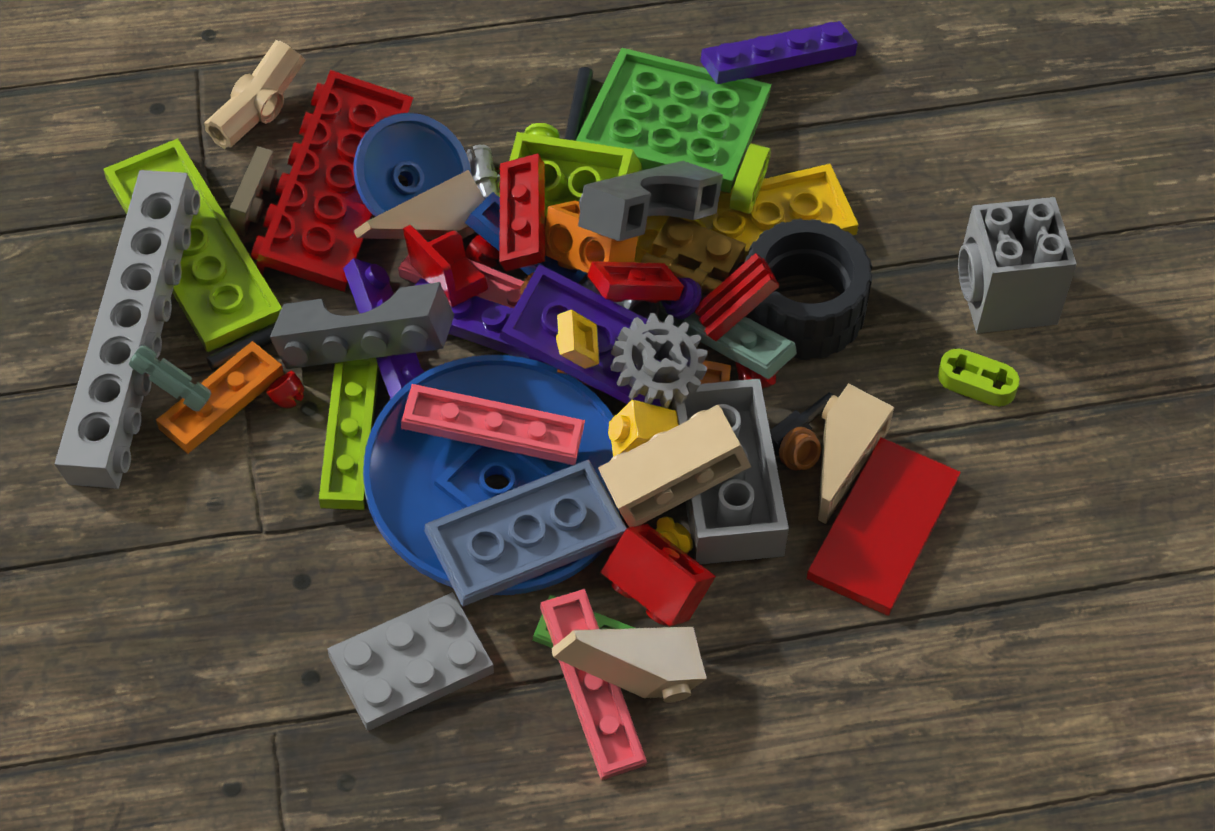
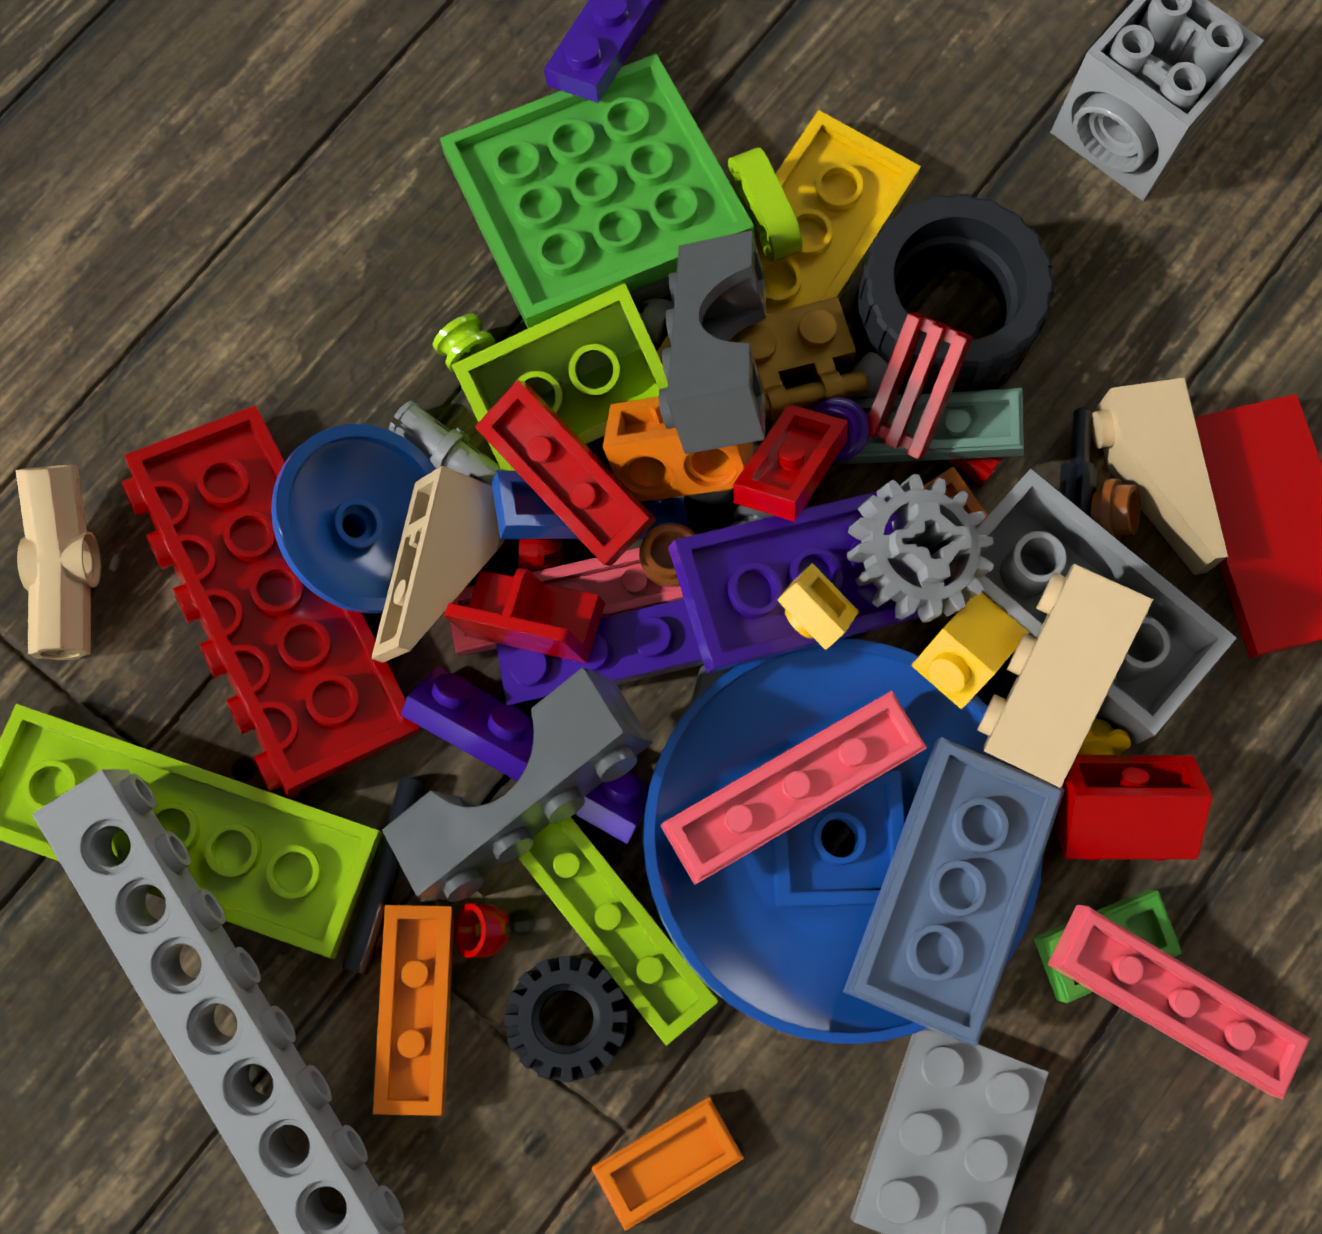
camera: 40 degrees left, 20 degrees up
sand green axle [129,345,211,411] -> none
dark tan plate [229,146,277,237] -> none
tan slope [551,627,707,703] -> none
black bar [564,67,593,141] -> none
lime beam [938,348,1020,407] -> none
none -> black tyre [504,956,628,1082]
none -> orange tile [591,1095,744,1231]

